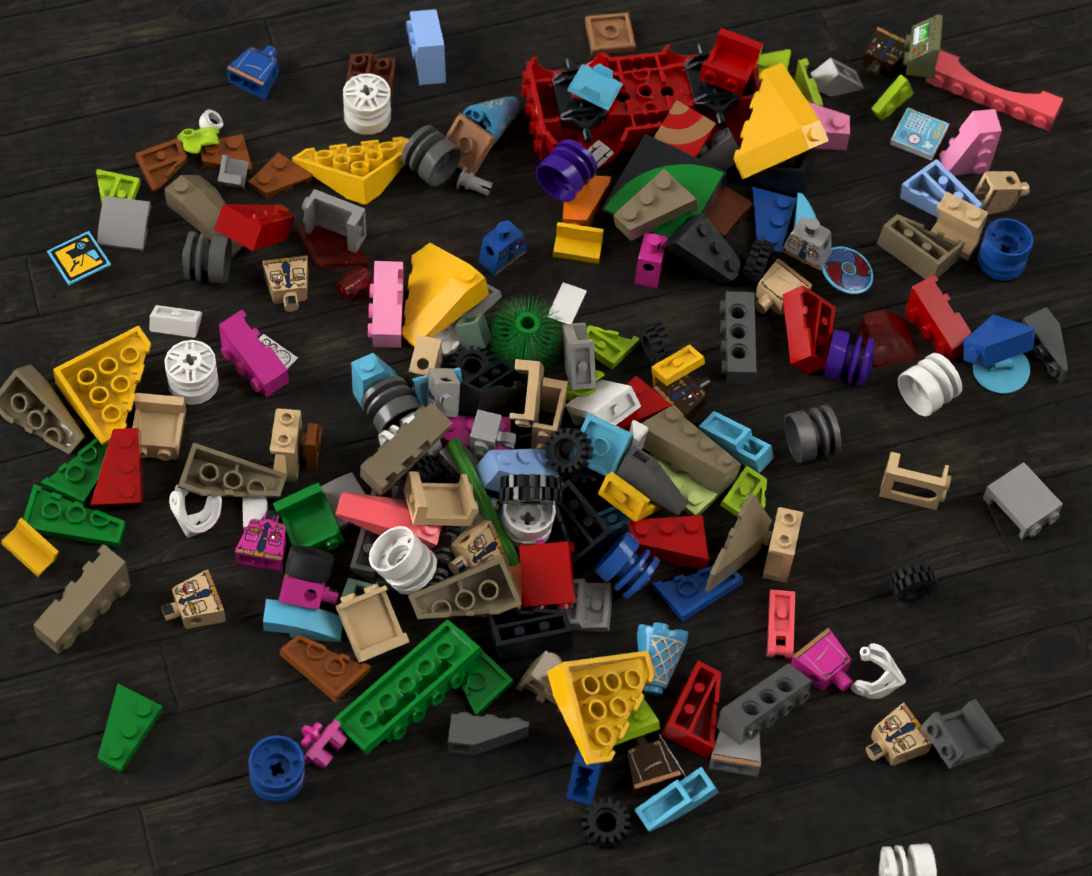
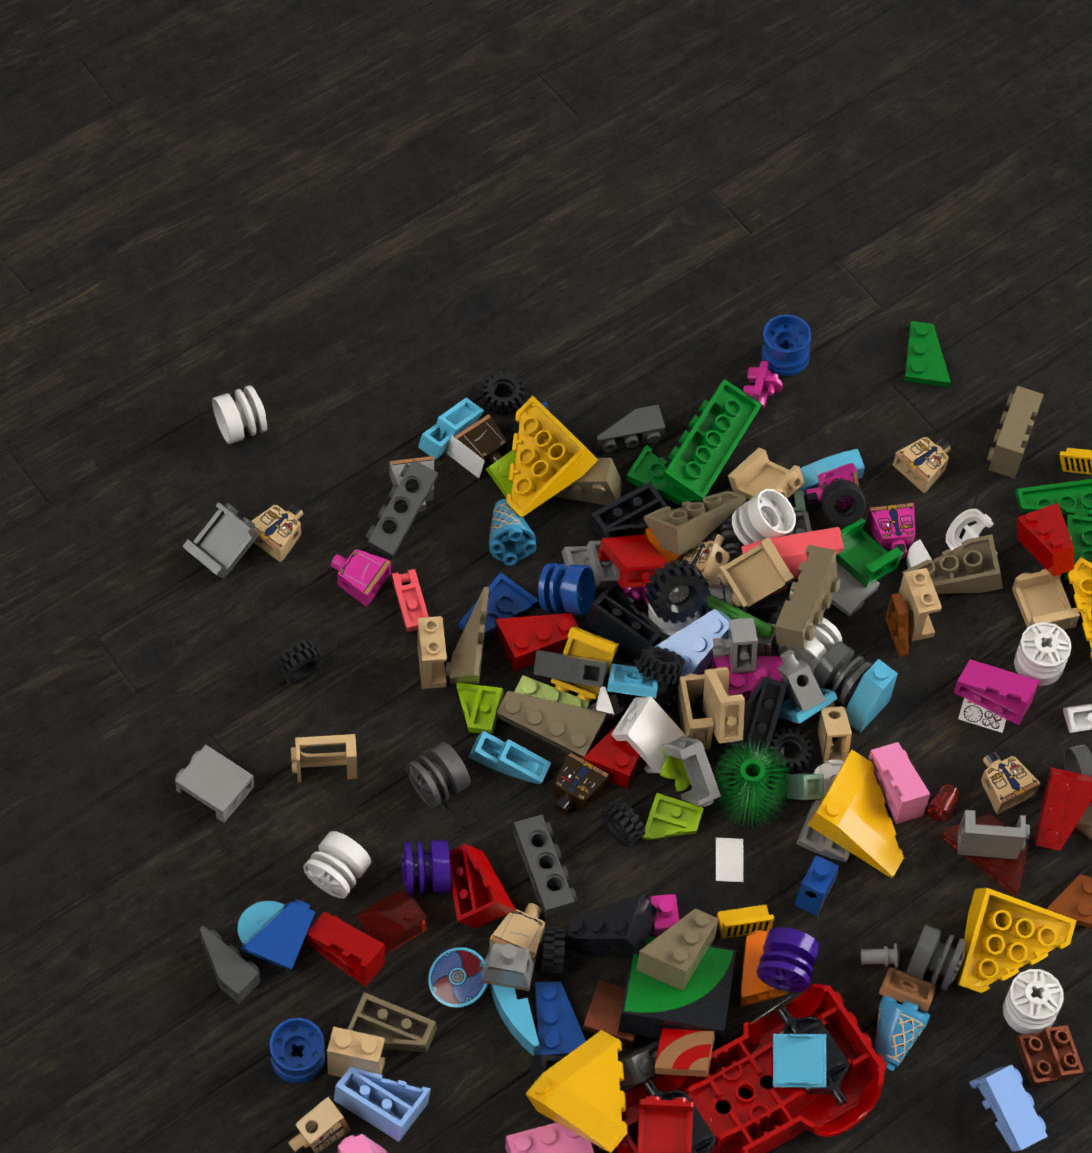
camera: 160 degrees right, 0 degrees up
dark orange wing [280,634,371,702] -> none
yellow panel [651,344,705,386] -> none
red wedge [661,660,721,759] -> none
white helmet [851,643,906,699] -> none

